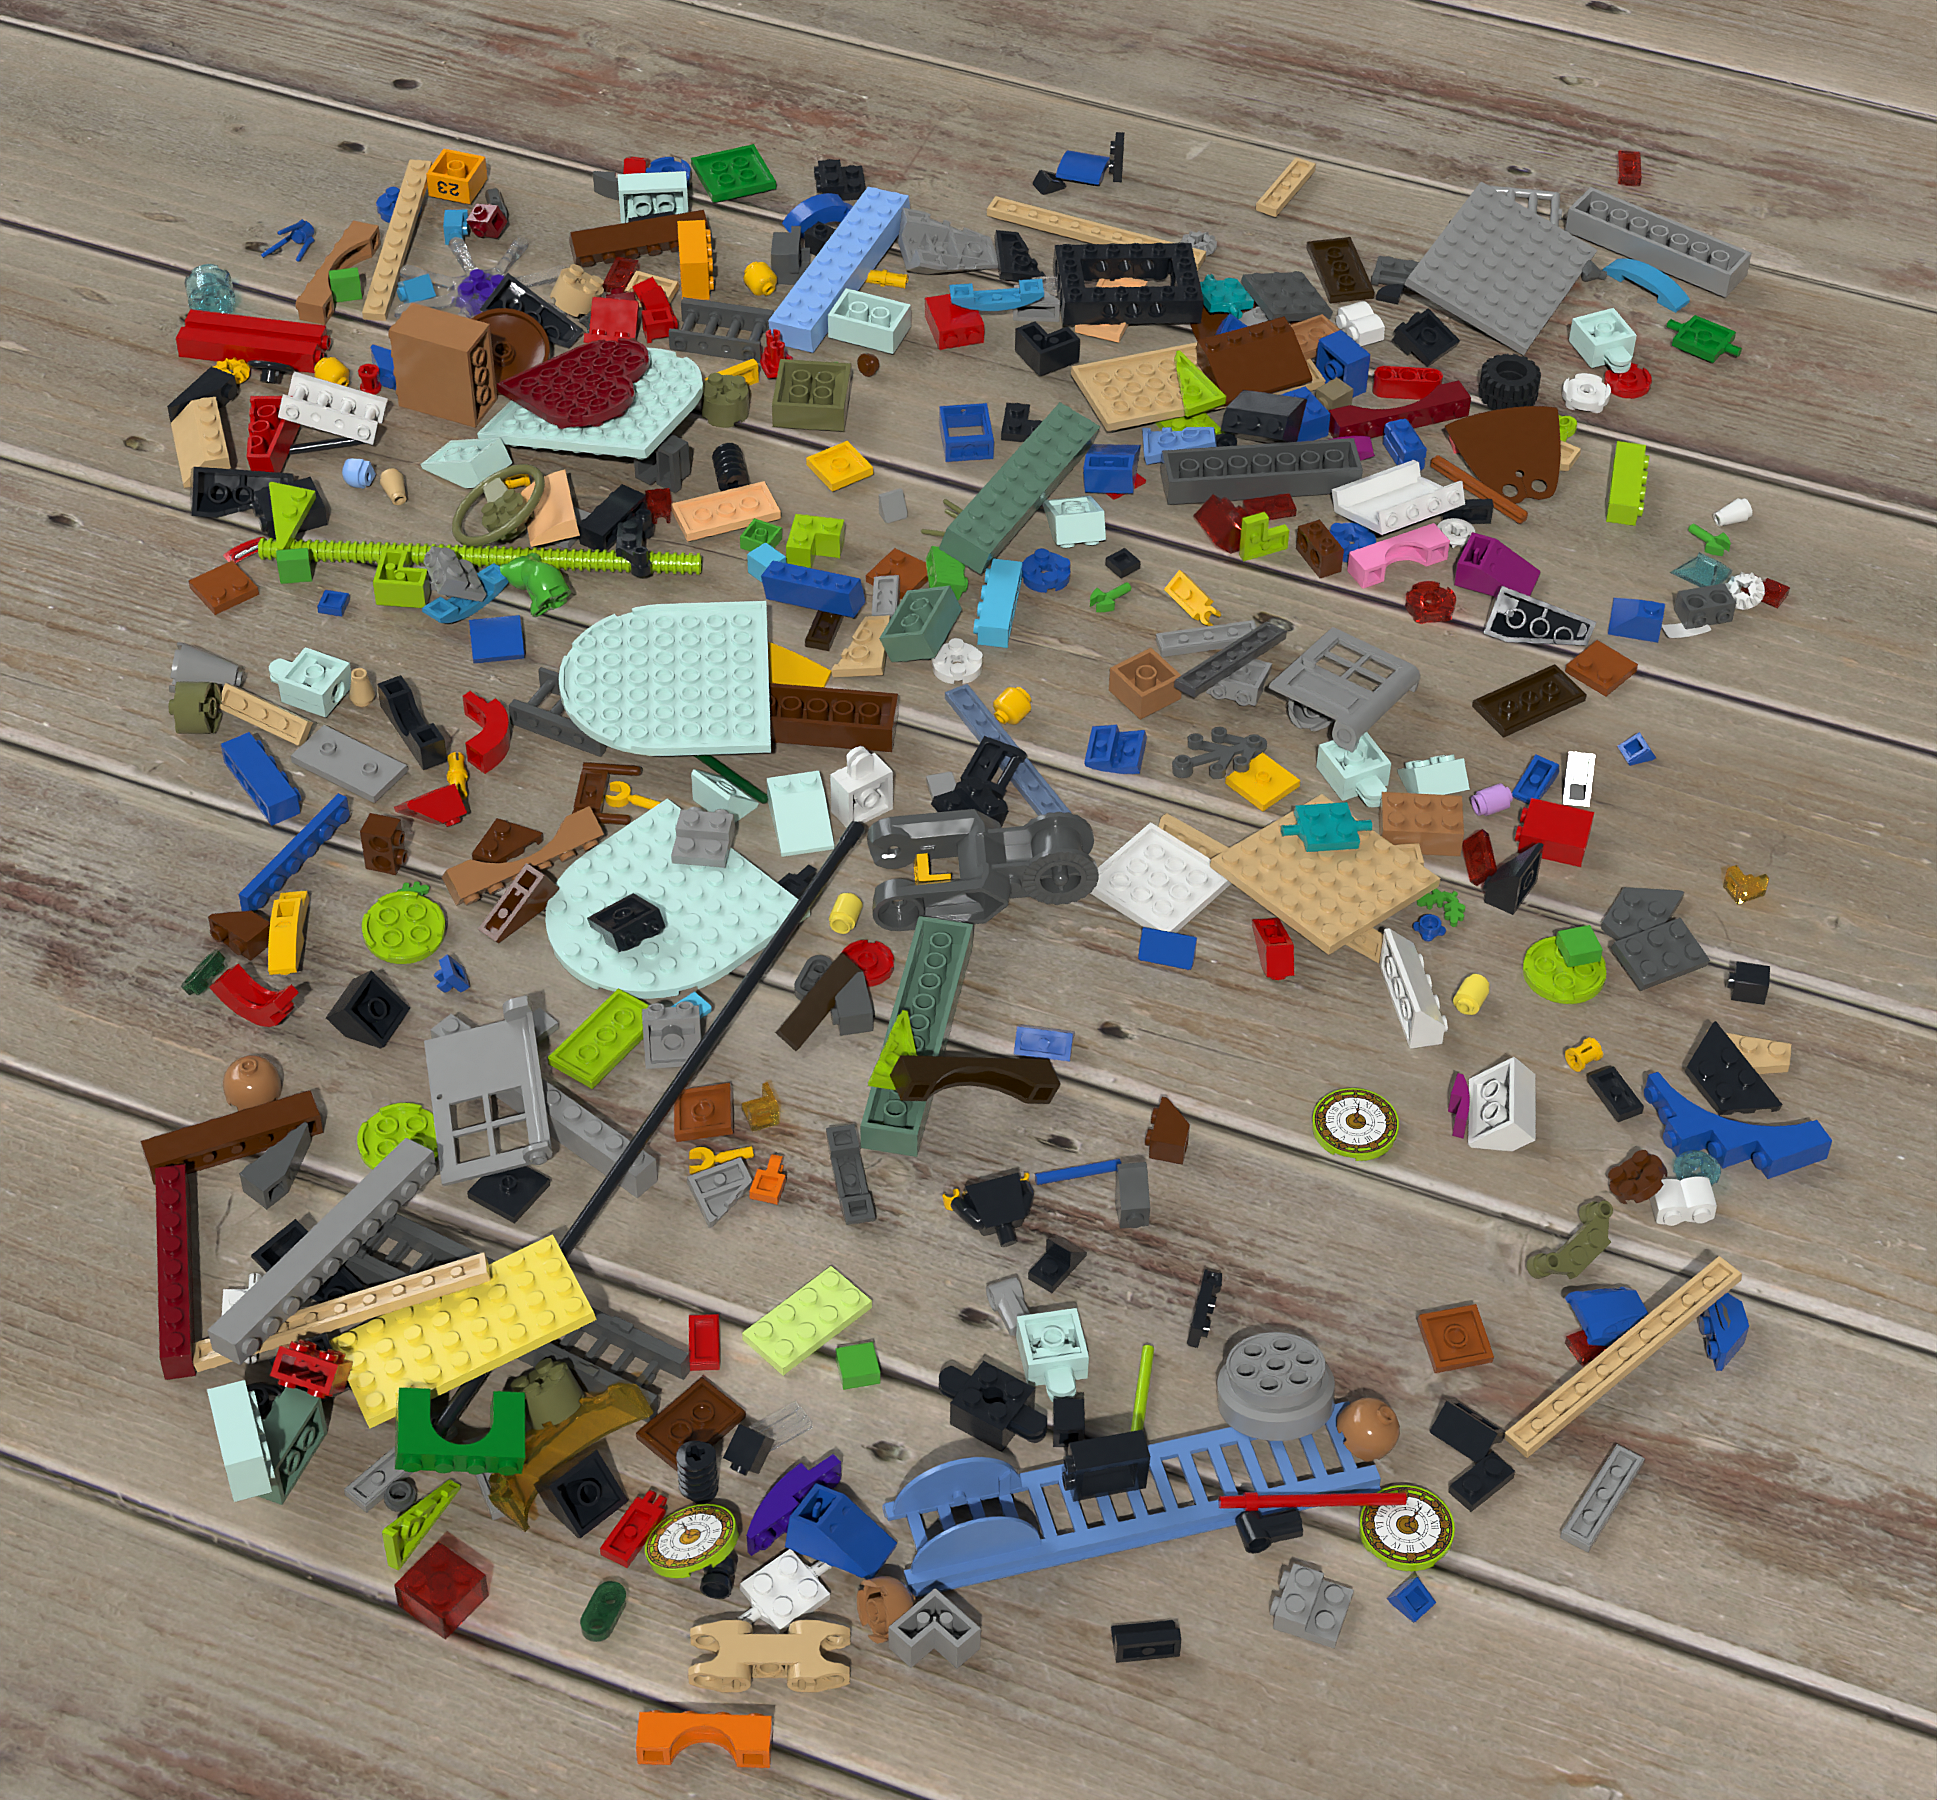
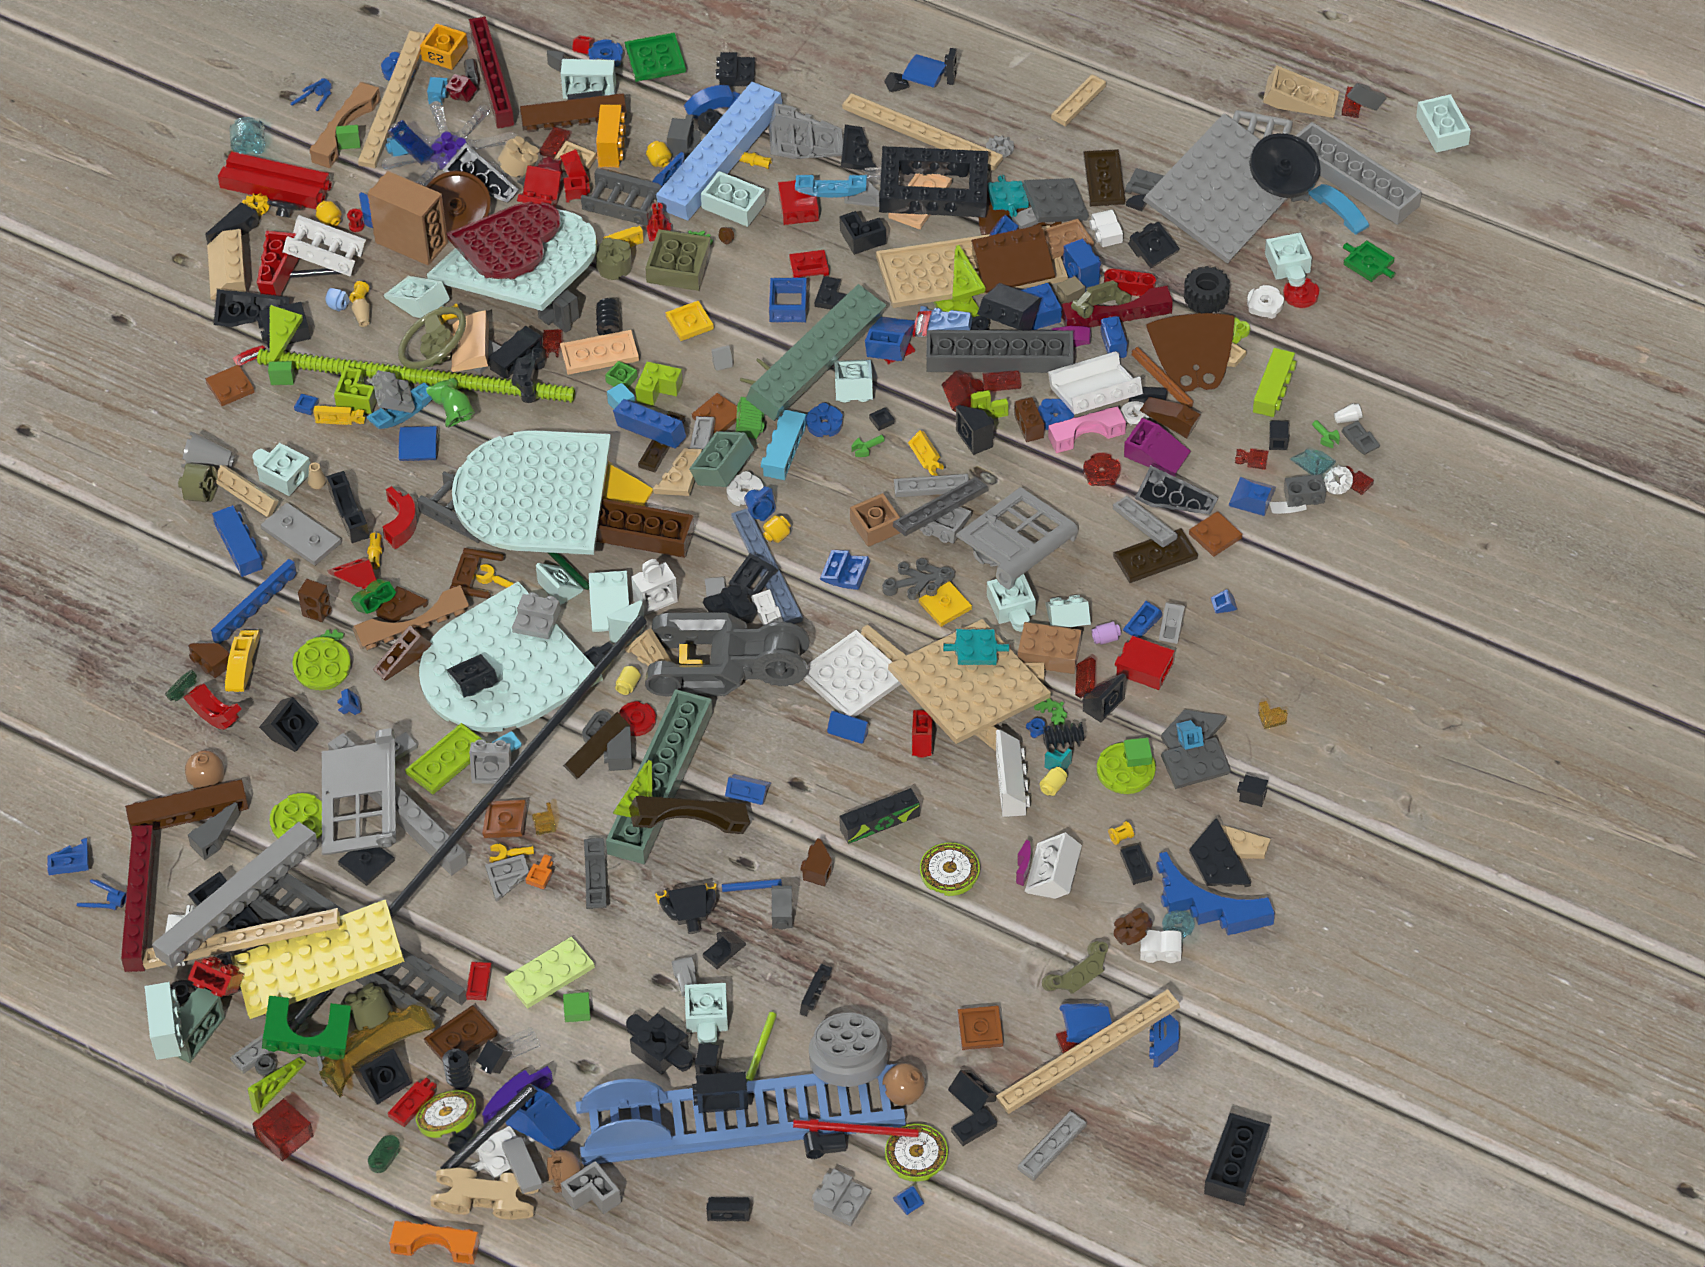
camera: 10 degrees right, 5 degrees up
none -> blue wing [47,838,89,875]
none -> blue plant [76,879,127,910]
none -> yellow plate [314,406,365,425]
none -> yellow bush [349,281,370,303]
none -> green brick [351,579,396,614]
none -> clear blue plate [388,120,435,165]
none -> black axle [440,1084,537,1170]
none -> dark red brick [469,16,514,129]
none -> light grey tile [502,1137,542,1194]
none -> light aqua slope [607,600,645,646]
none -> tan wing [625,629,671,666]
none -> blue slope [652,152,684,186]
none -> blue piece [744,486,776,521]
none -> white slope [751,589,783,626]
none -> red plate [789,250,829,278]
none -> black brick [839,788,920,844]
none -> sticker [913,311,932,337]
none -> black slope [956,405,995,455]
none -> black piece [1042,722,1084,751]
none -> teal panel [1044,748,1072,771]
none -> olive plate [1071,281,1131,318]
none -> light grey tile [1113,496,1177,547]
none -> reddish brown slope [1140,397,1201,439]
none -> dark azure brick [1176,720,1204,750]
none -> black brick [1204,1113,1270,1206]
none -> clear red plate [1235,449,1269,470]
none -> black dish [1249,133,1320,198]
none -> tan slope [1263,65,1339,118]
none -> black brick [1269,421,1289,450]
none -> dark grey slope [1341,421,1380,455]
none -> dark grey slope [1347,83,1387,111]
none -> light aqua brick [1416,94,1471,153]

